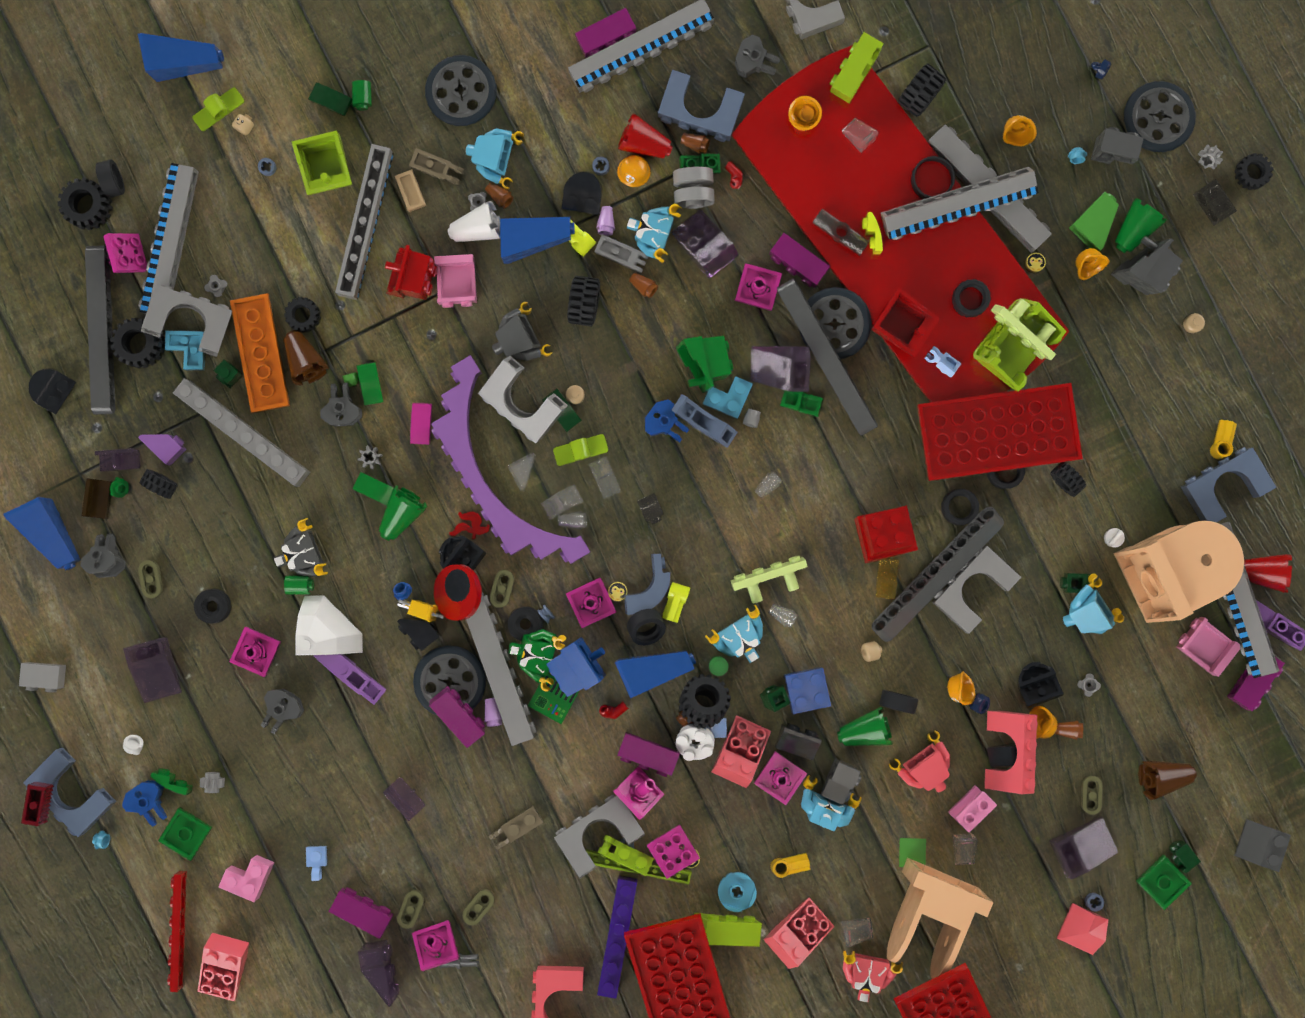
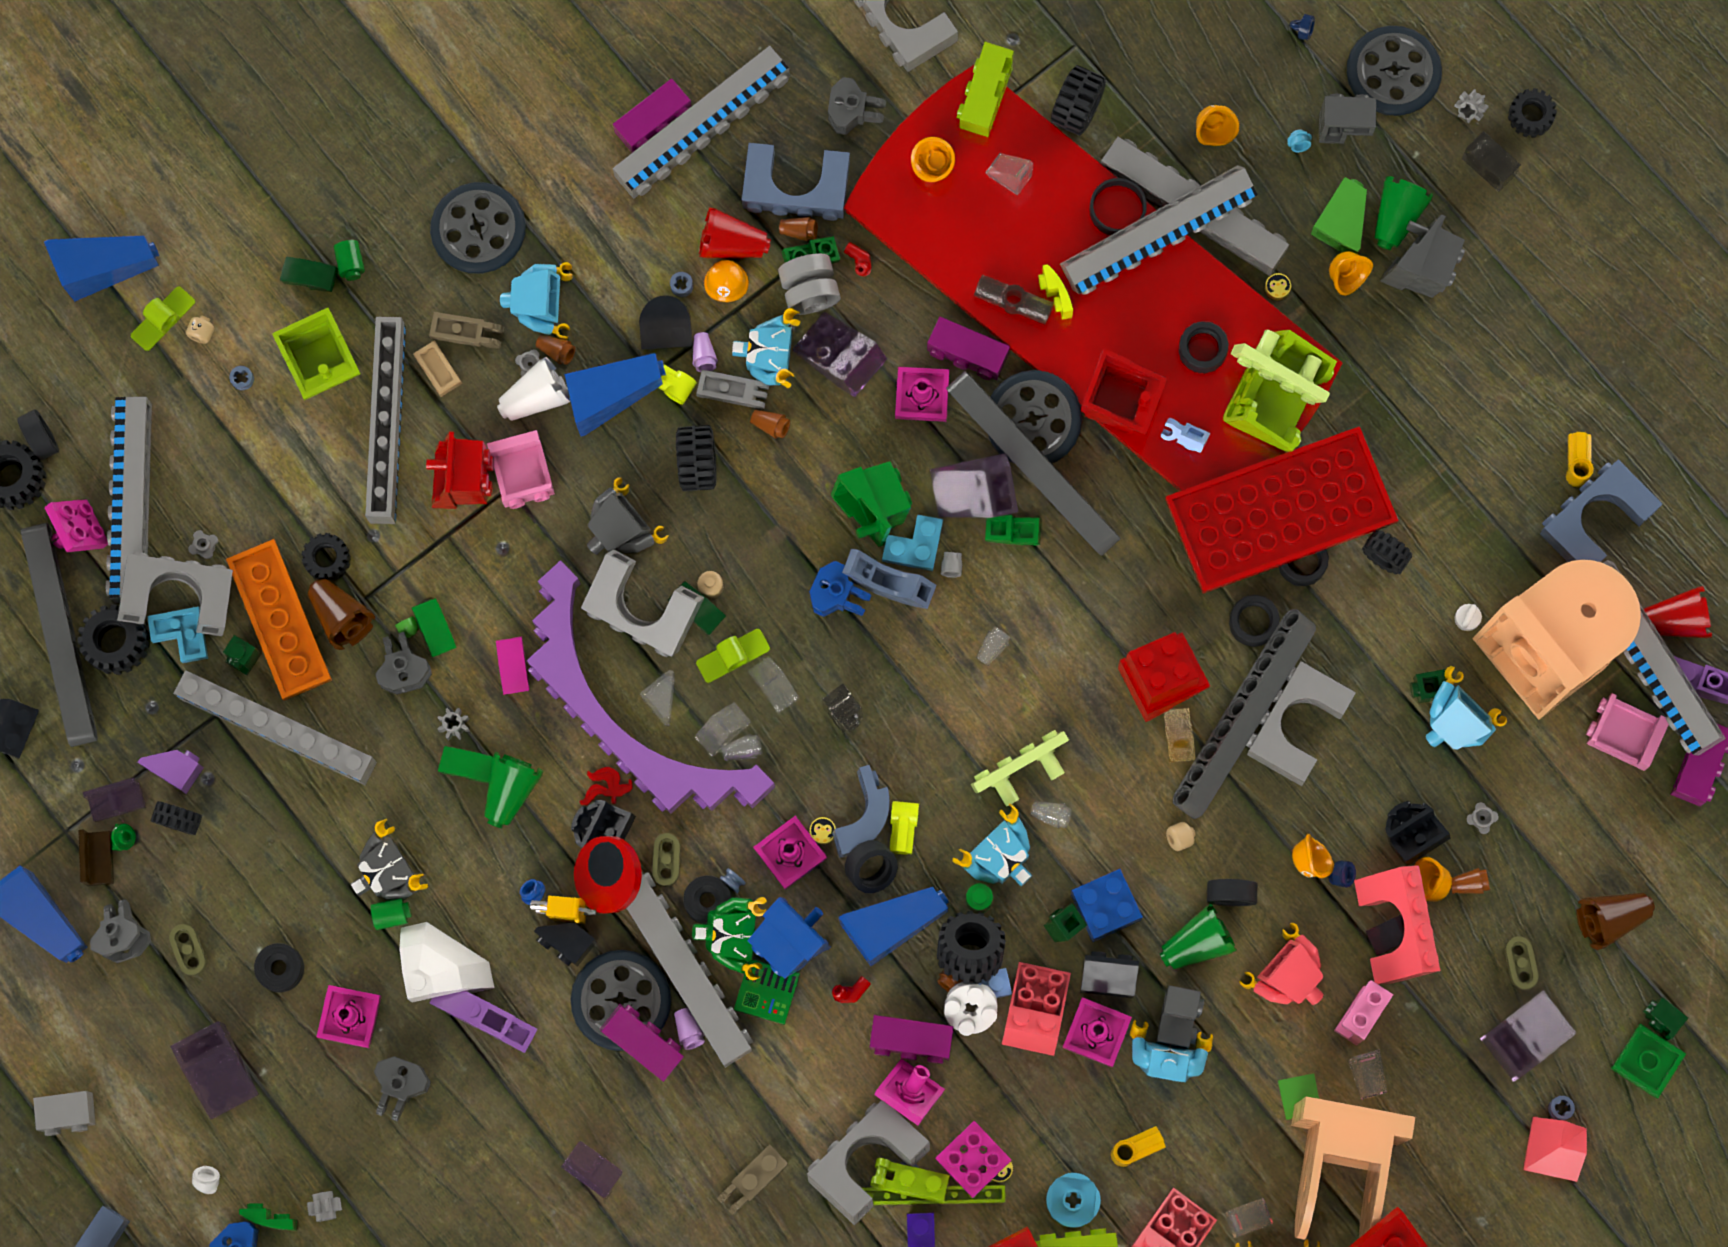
camera: 15 degrees left, 10 degrees down
tan piece [1183,313,1205,333] -> none

